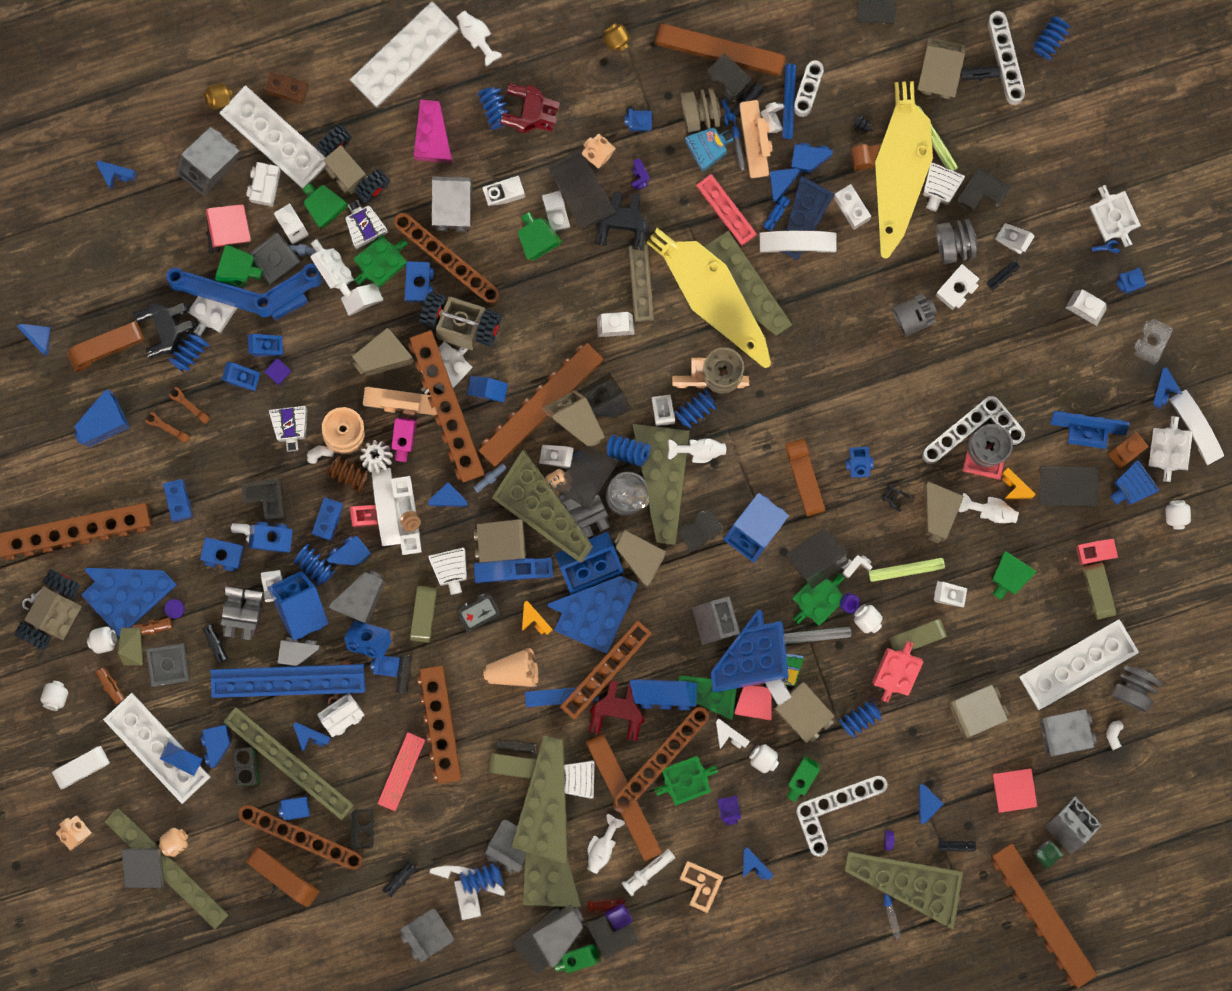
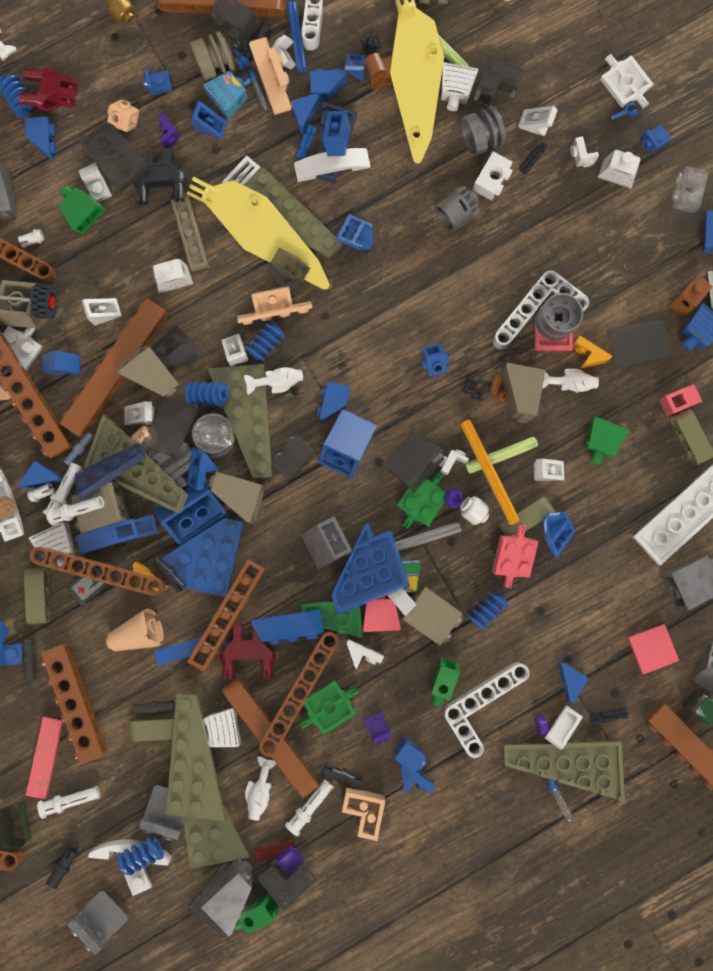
camera: 20 degrees left, 0 degrees up
white slope [482,175,525,206] -> none
coral tile [696,174,757,246] -> none
dark tan wheel [703,348,744,394] -> none
white head [749,745,779,773] -> none
dark orange beam [785,438,825,517] -> none
white brick [834,184,871,230] -> none
slope [948,685,1009,739] -> none
blue bracket [1050,411,1129,449] -> none
none -> white pin [18,229,45,248]
none -> blue slope [25,117,57,161]
none -> white pin [27,483,54,502]
none -> dark orange beam [30,547,166,596]
none -> white pin [37,786,101,819]
none -> white pin [42,462,82,514]
none -> white pin [46,496,105,526]
none -> dark blue wing [75,443,146,500]
none -> white slope [82,298,122,325]
none -> black pin [151,557,187,593]
none -> blue slope [187,447,219,490]
none -> blue slope [191,101,228,139]
none -> white tile [222,155,261,185]
none -> clear smoke slope [267,247,311,290]
none -> blue slope [317,382,350,422]
none -> black pin [322,763,363,789]
none -> blue brick [323,111,350,157]
none -> blue slope [336,214,374,250]
none -> blue slope [345,54,365,83]
none -> blue brick [393,736,426,774]
none -> light orange axle [461,420,519,525]
none -> dark orange arm [489,375,508,403]
none -> blue slope [543,512,576,557]
none -> white tile [545,705,583,750]
none -> white bracket [570,137,599,167]

